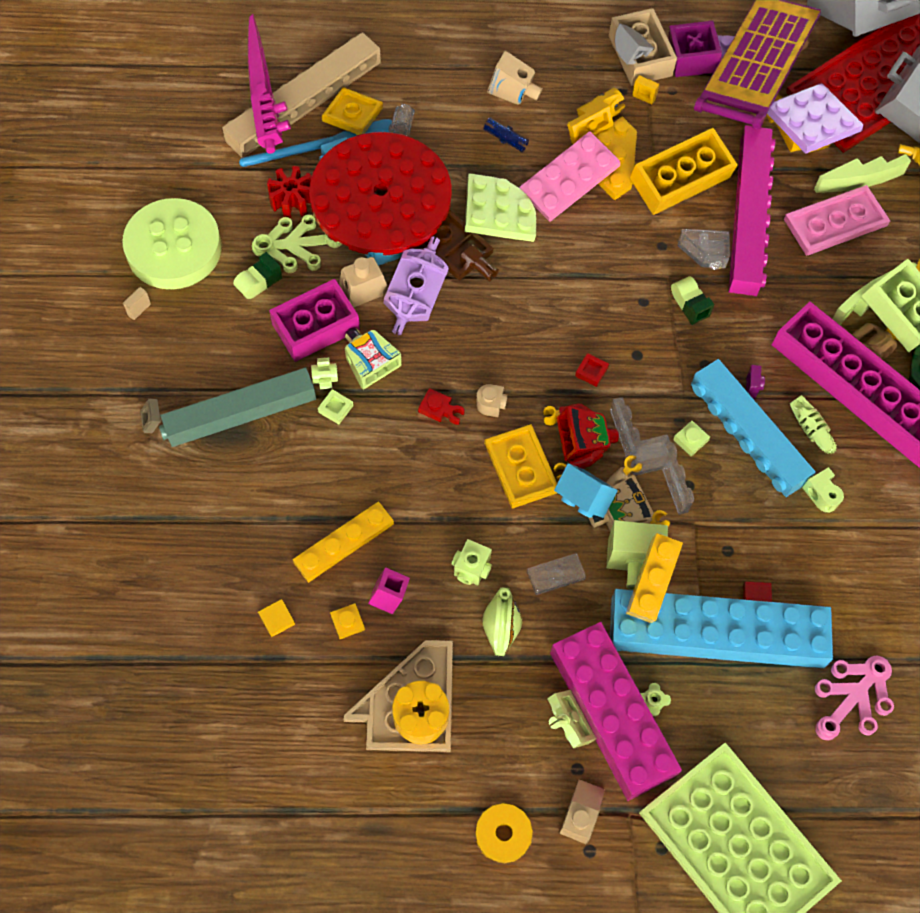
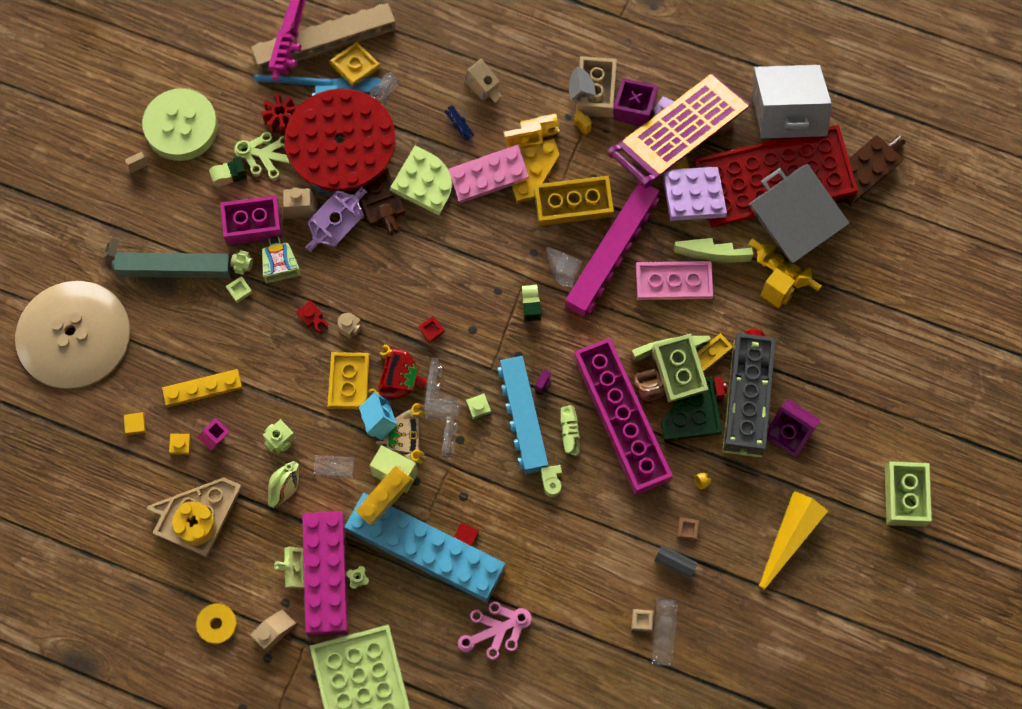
camera: 25 degrees right, 5 degrees up
none -> tan dish [15,281,131,390]

